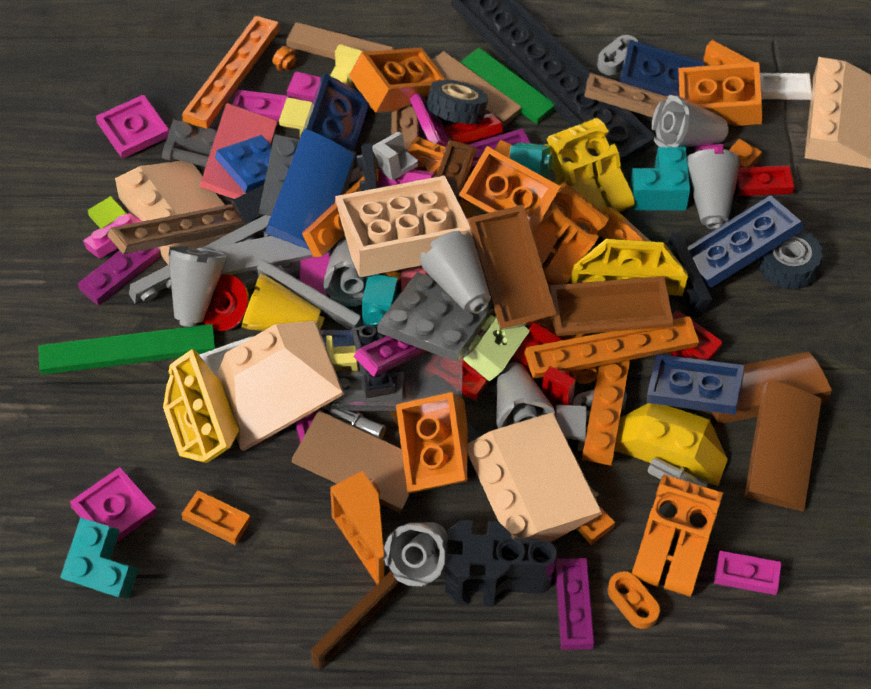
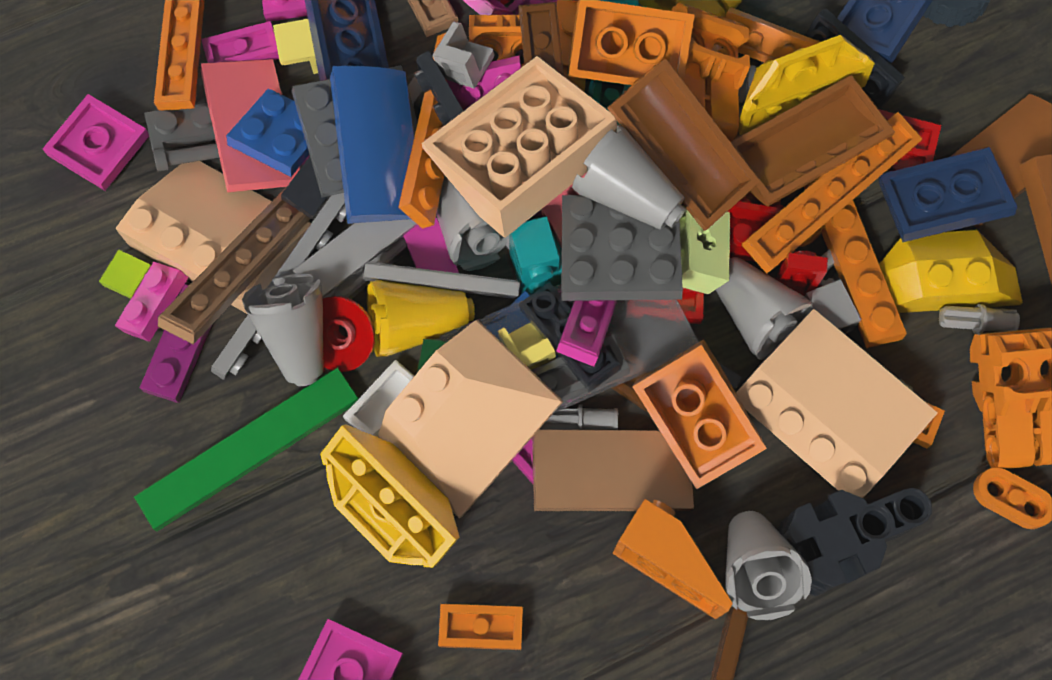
camera: 25 degrees left, 15 degrees up
magenta plate [555,558,594,650] -> none

